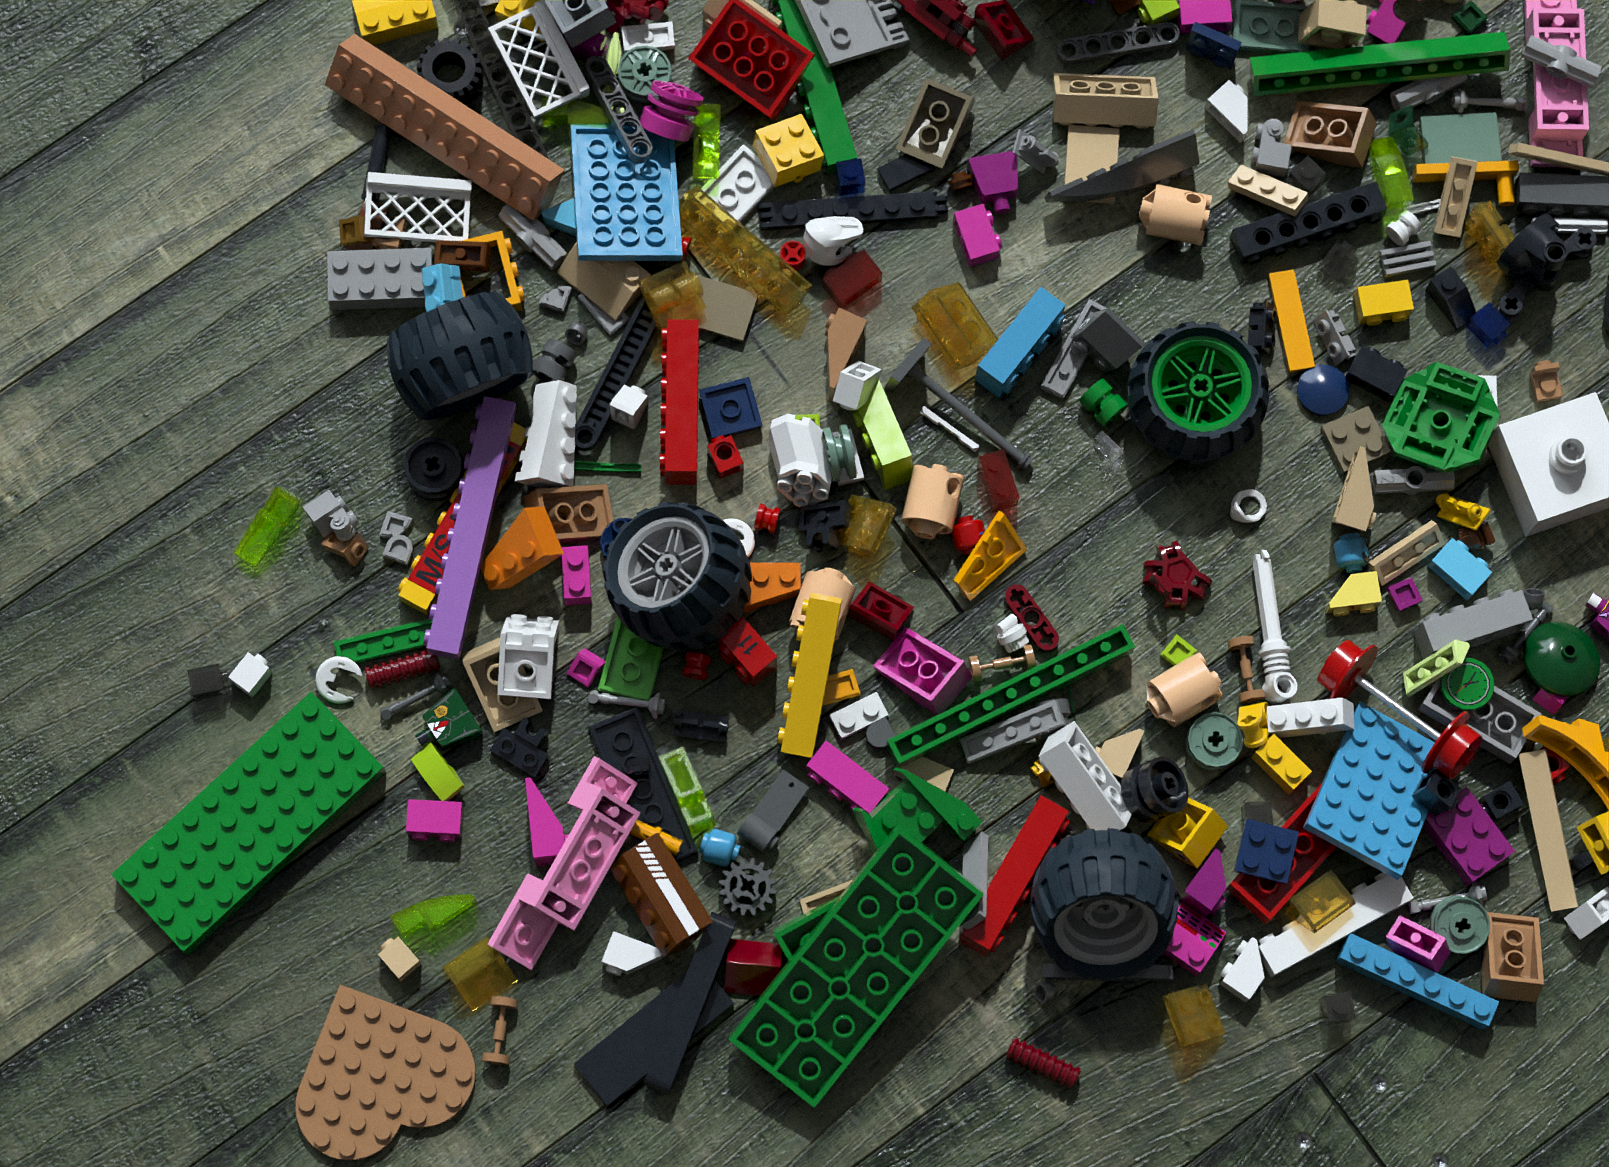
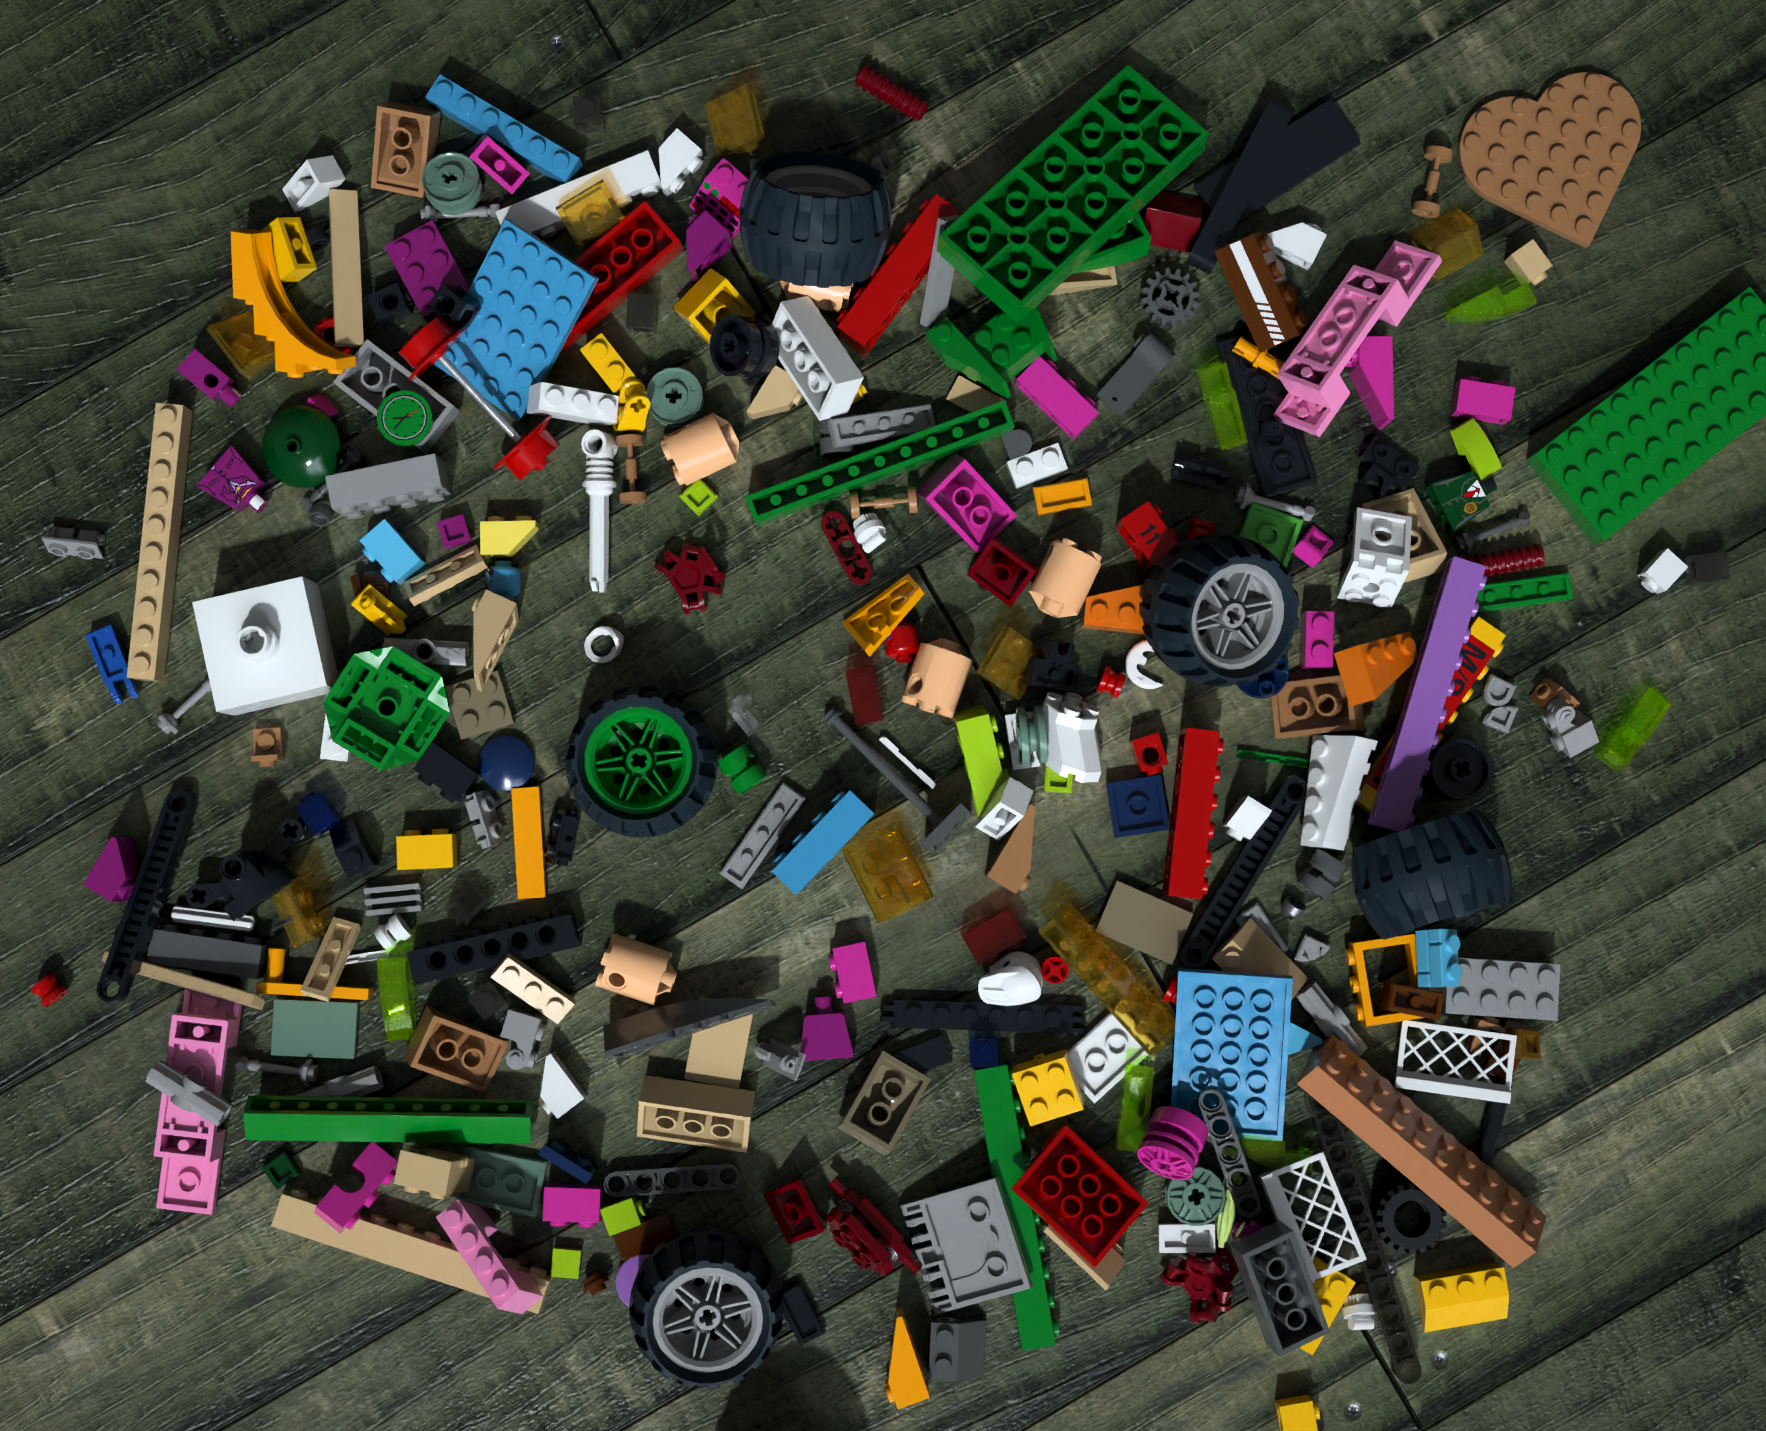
camera: 170 degrees left, 10 degrees up
white head [315,656,363,704] -> none
clear yellow plate [638,261,706,329] -> none
dark azure head [699,829,741,867] -> none
yellow brick [777,593,842,758] -> none
reddish brown plate [947,171,973,190] -> none
dark grey slope [1071,308,1145,372] -> none
dark blue plate [1233,819,1299,885] -> none
clear green bracket [1389,105,1429,157] -> none
yellowish green slope [1403,639,1470,697] -> none

